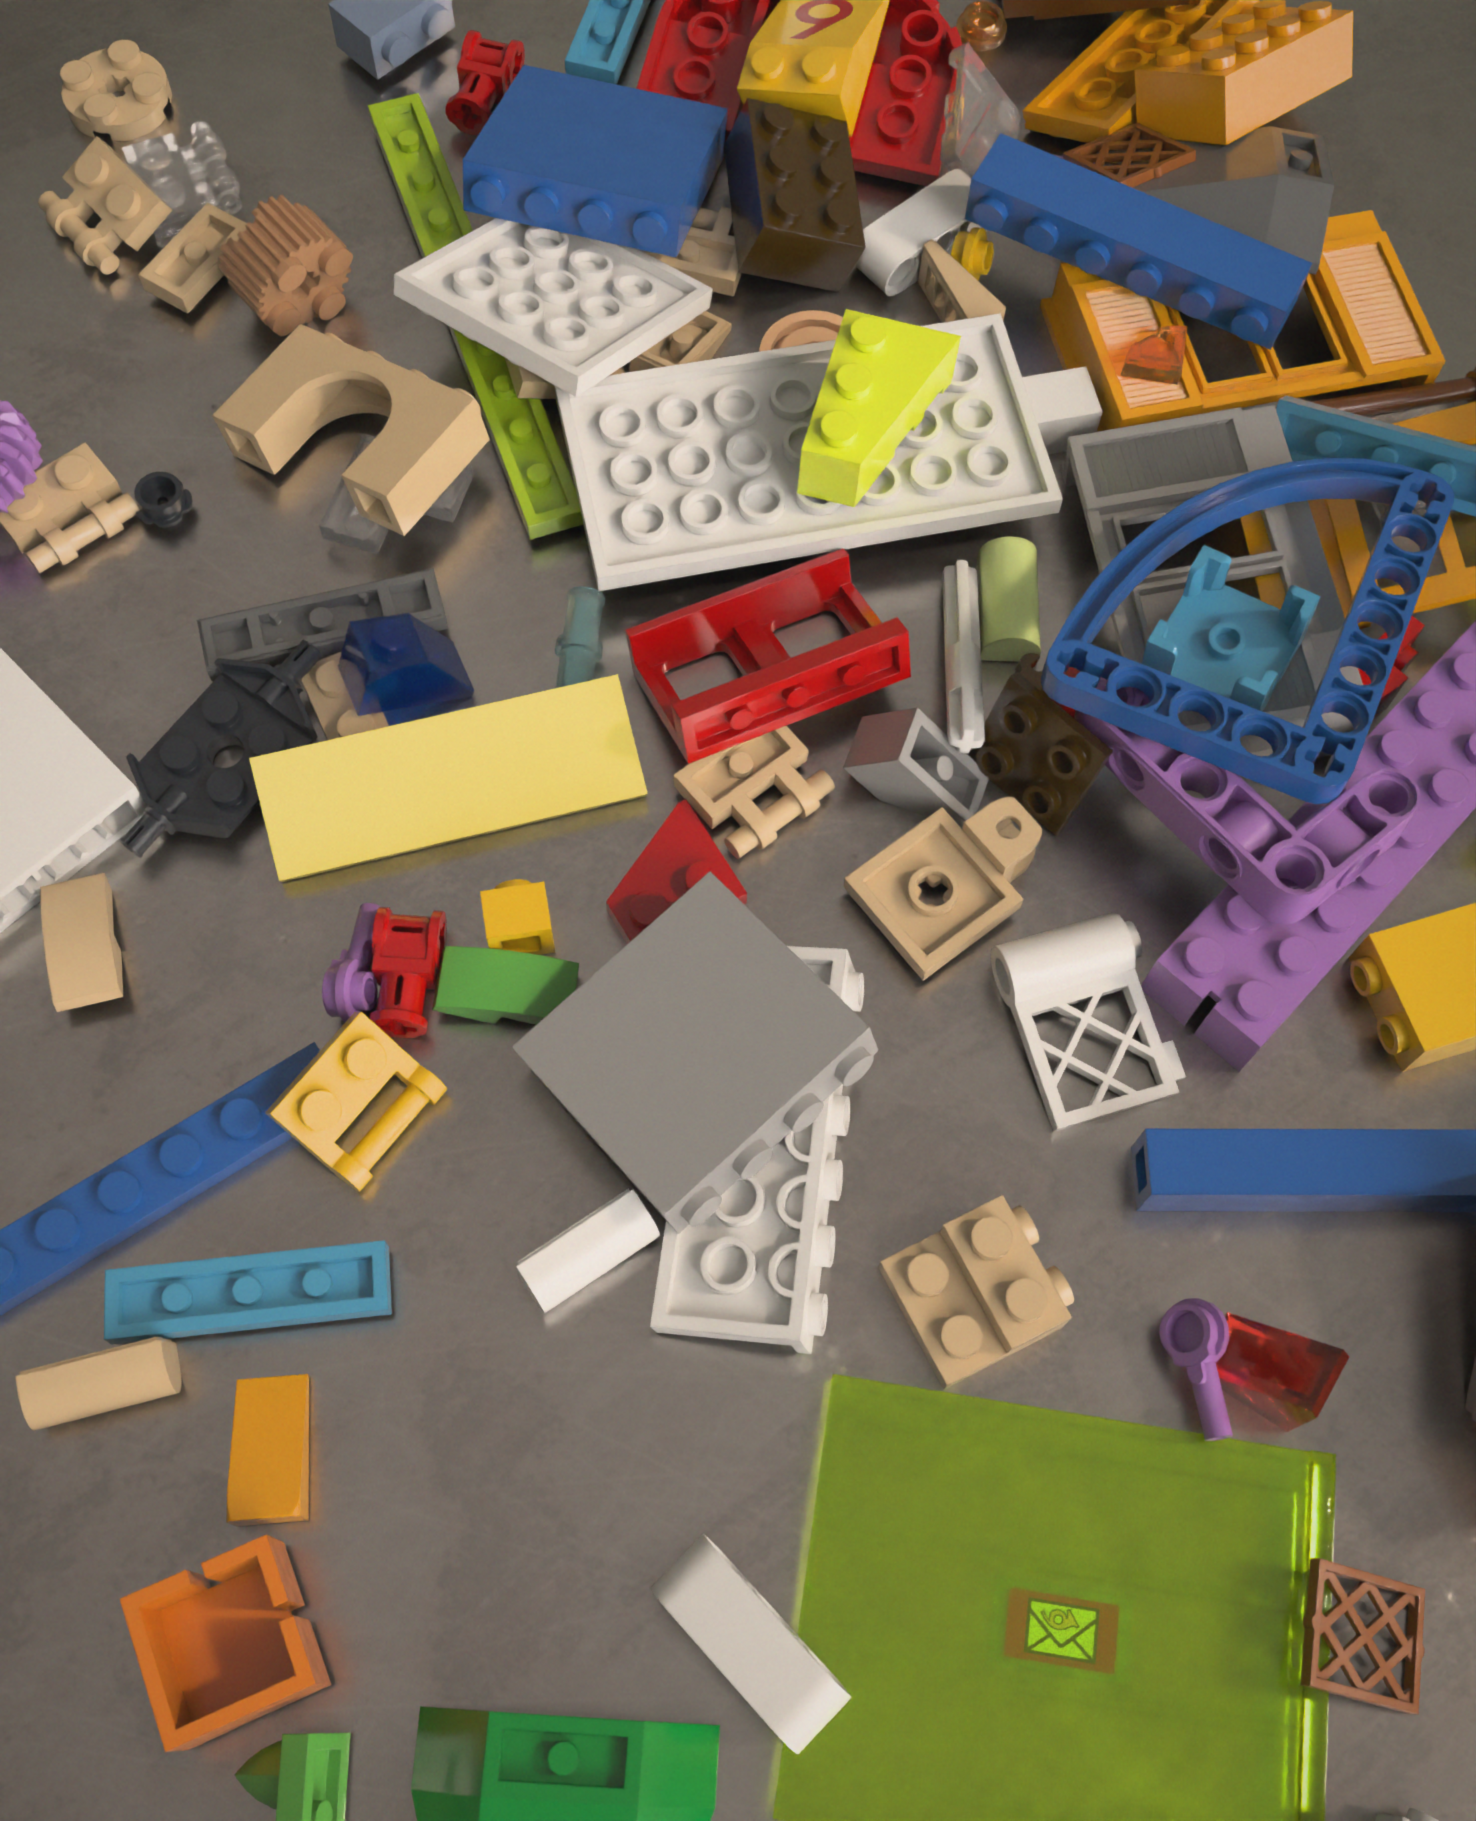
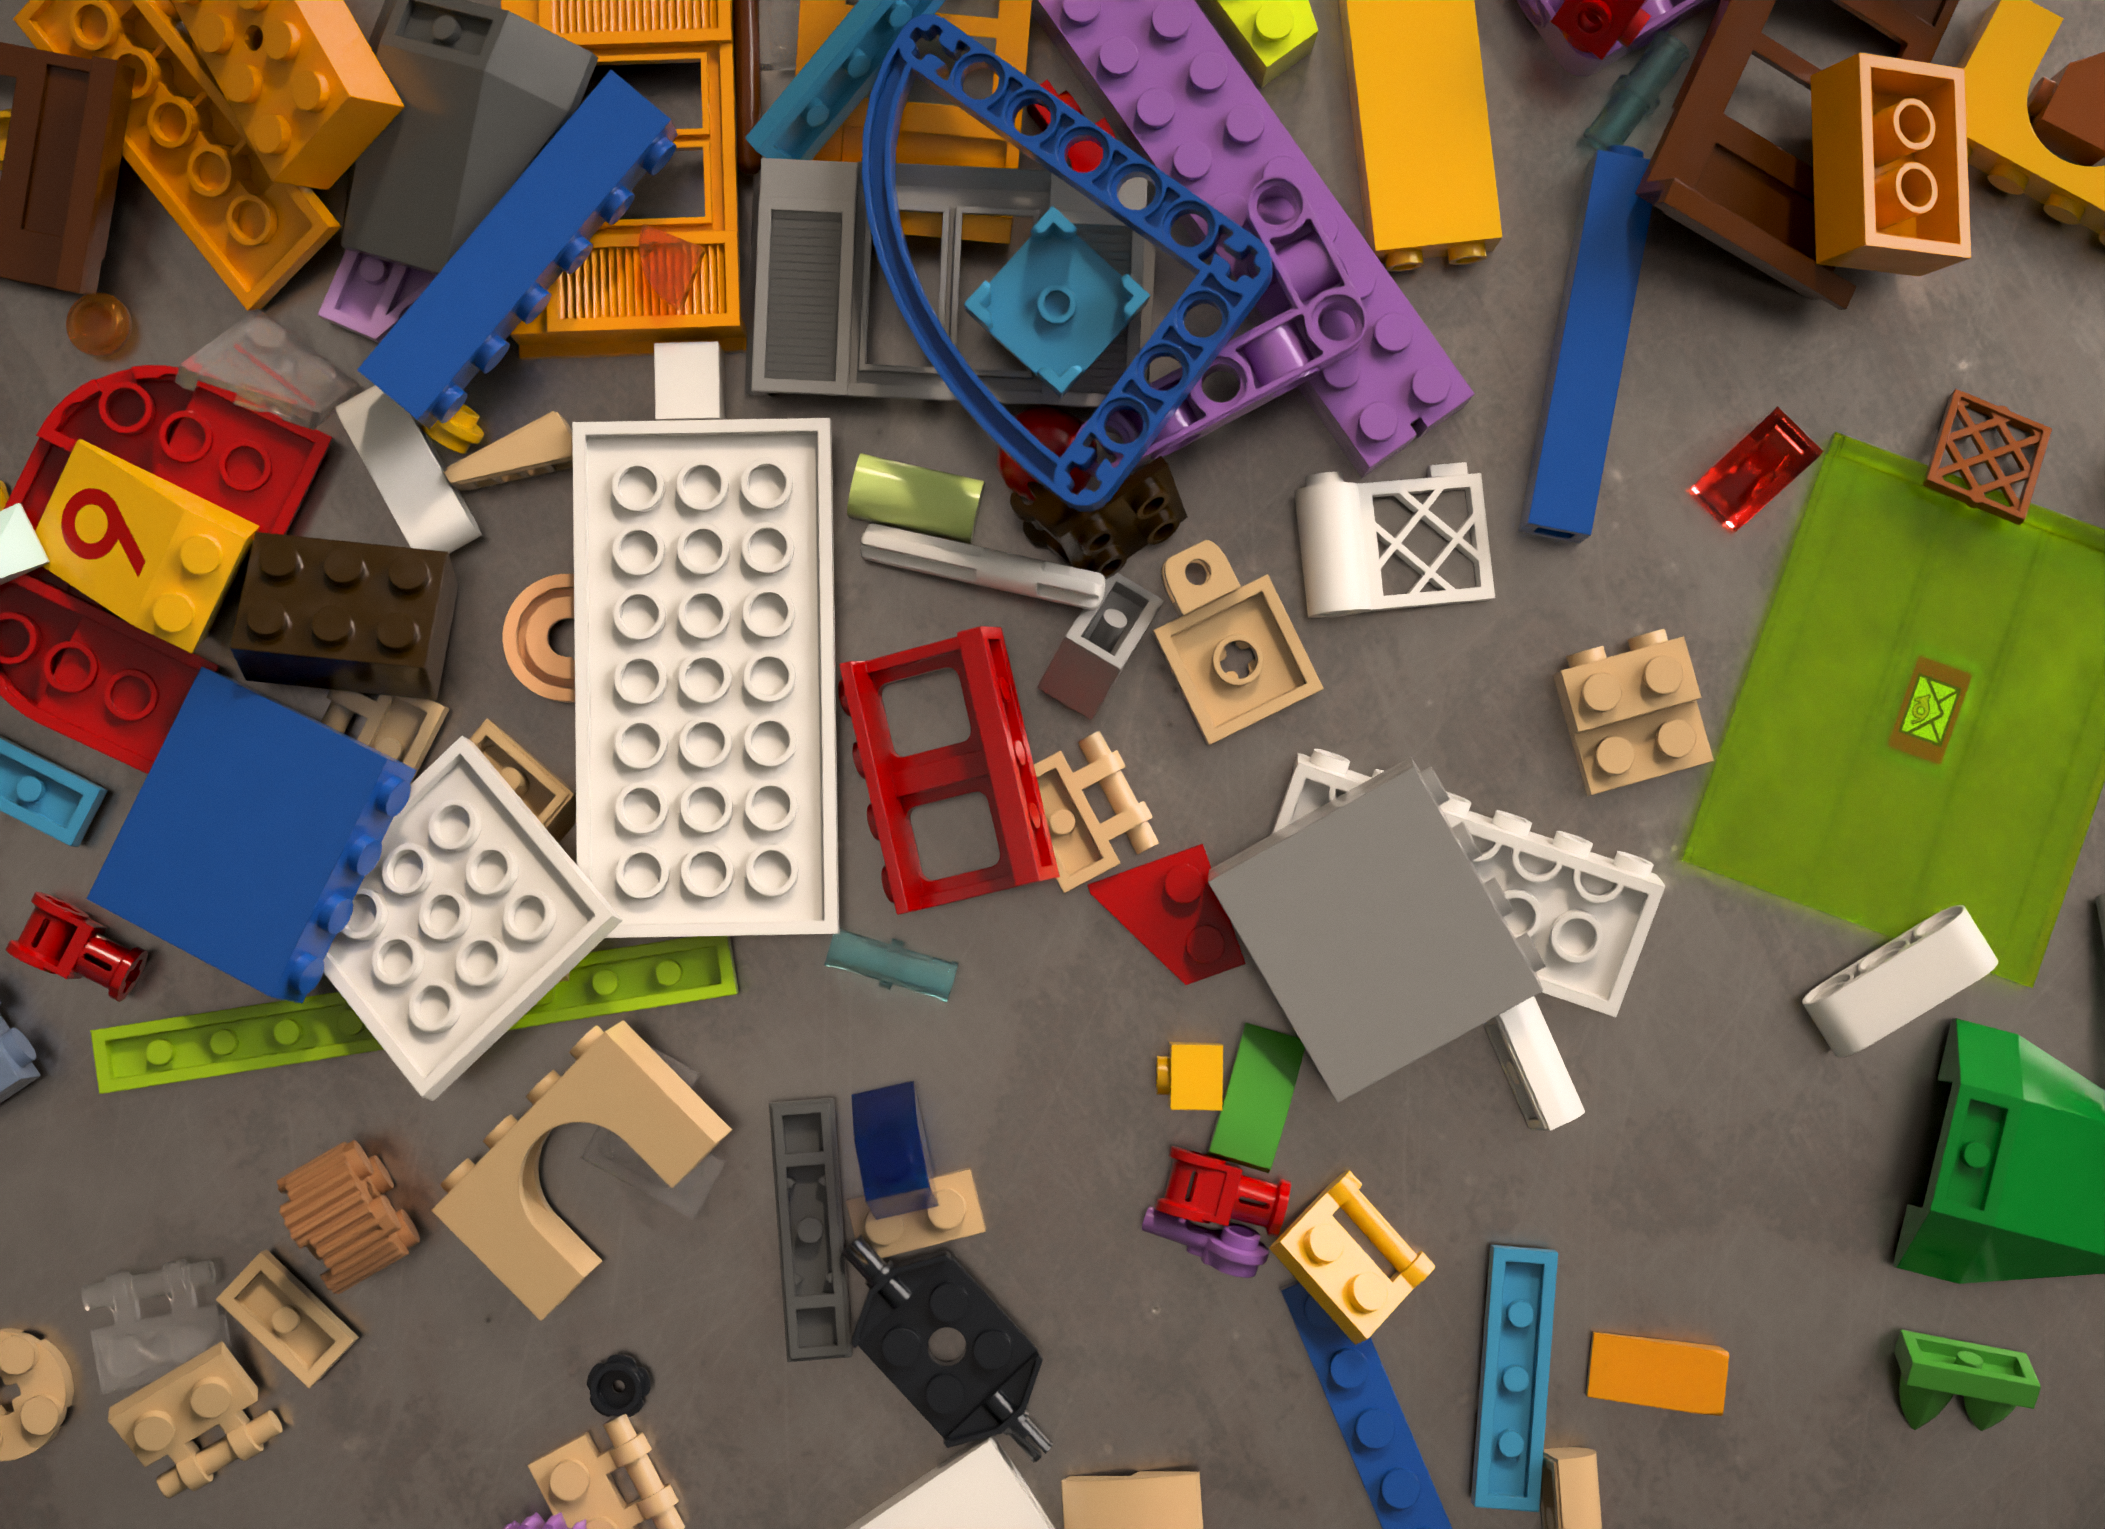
camera: 80 degrees left, 20 degrees up
orange piece [119,1534,331,1752] -> none
light yellow tile [249,674,648,882] -> none
neon yellow wedge [797,309,961,507] -> none
dark orange window [1063,123,1196,188] -> none
medium lavender plate [1159,1298,1233,1441] -> none

